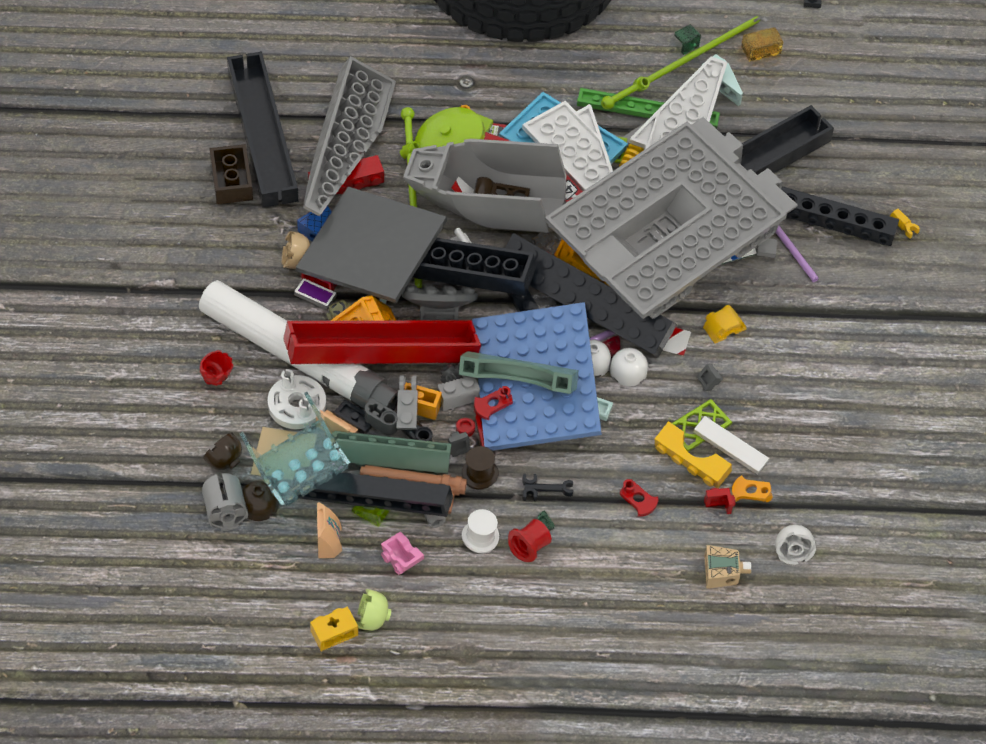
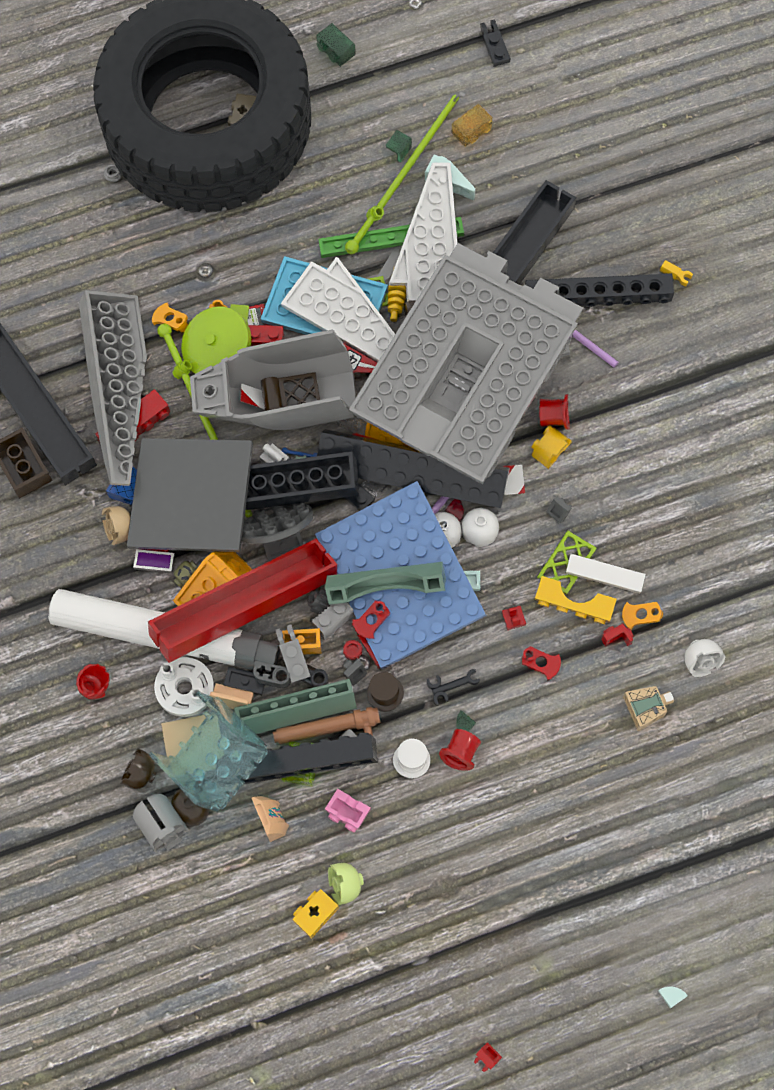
camera: 15 degrees left, 15 degrees up
none -> light orange piece [152,302,188,332]
none -> red tile [502,606,526,631]
none -> red piece [539,394,570,430]

